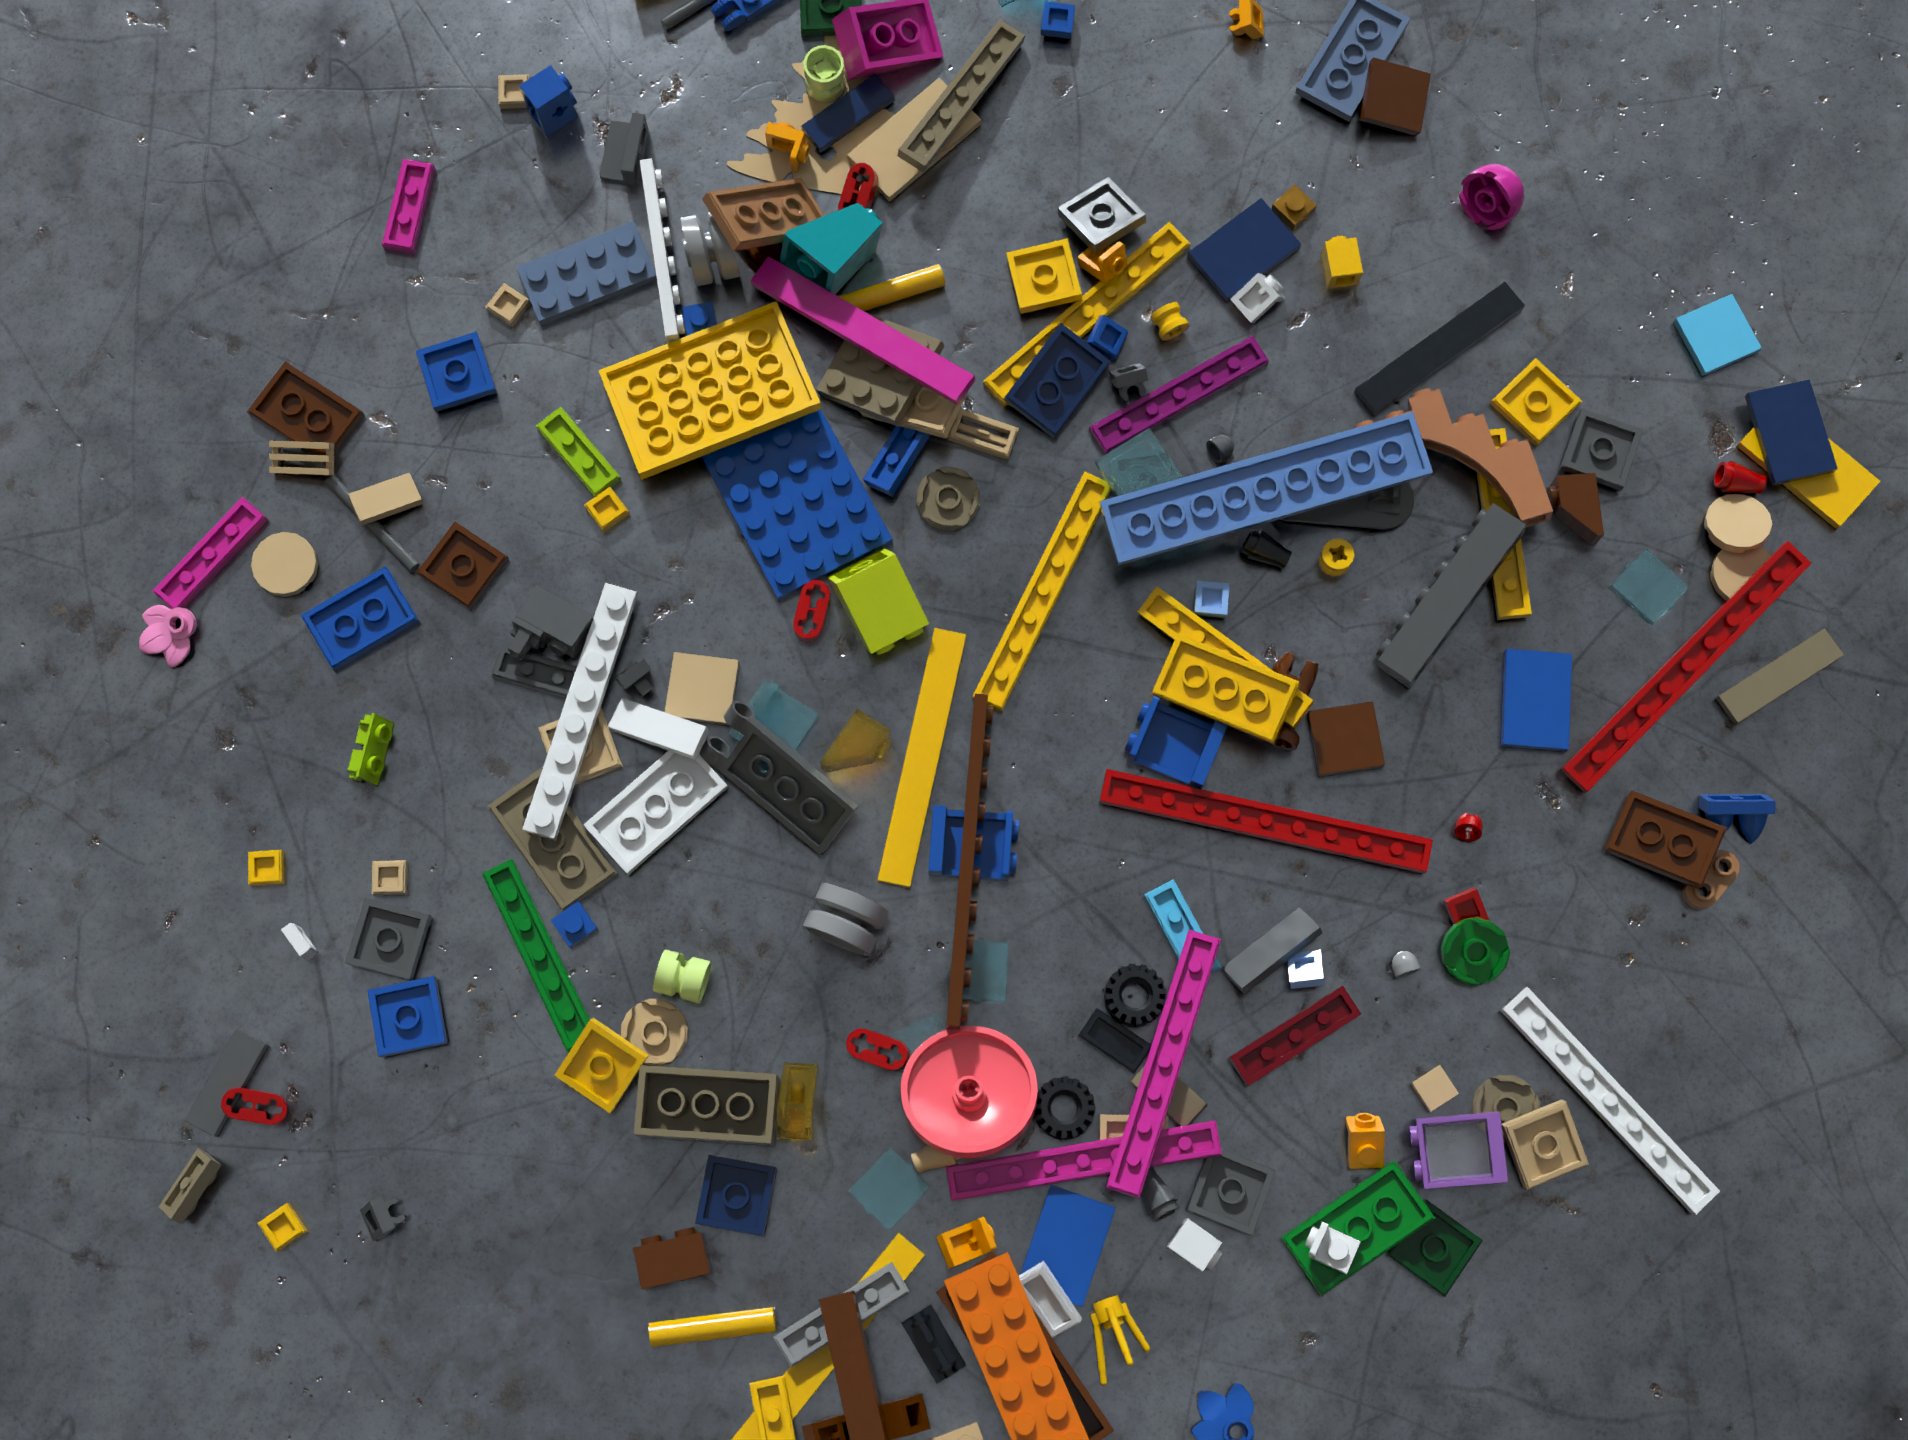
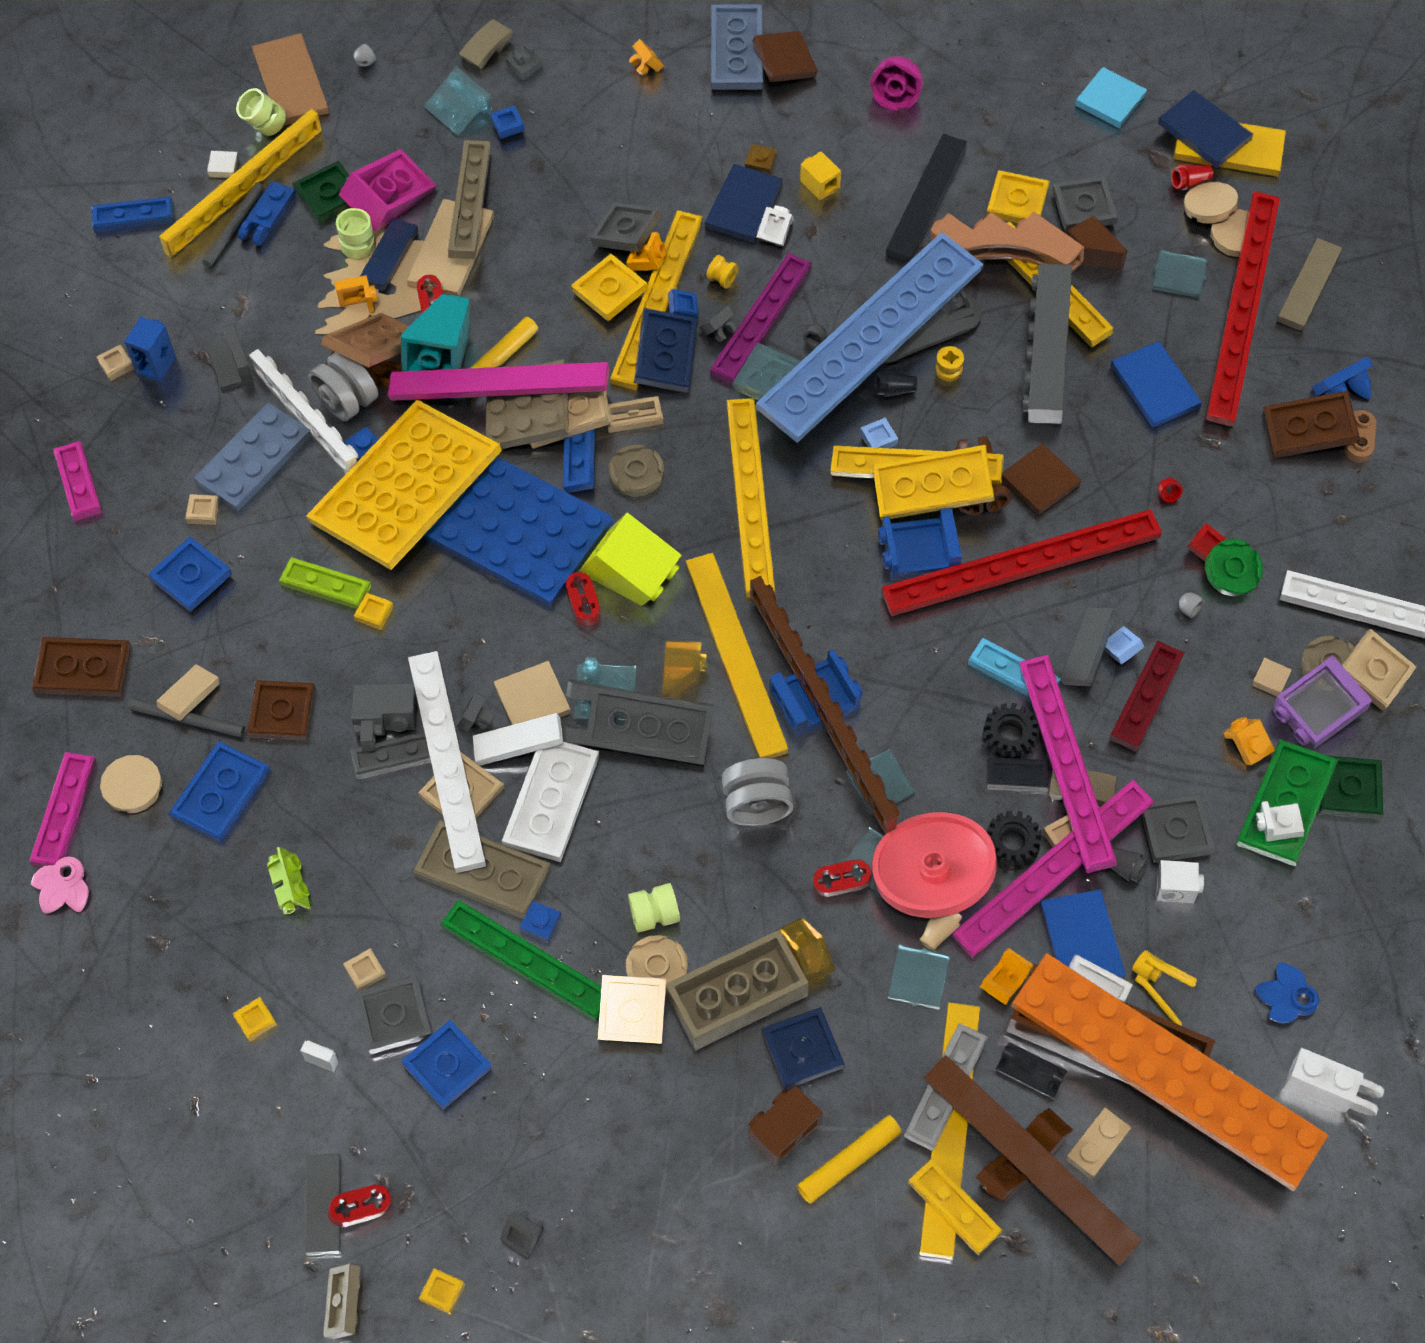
camera: 30 degrees left, 15 degrees down
tan tile [269,441,334,475] -> none

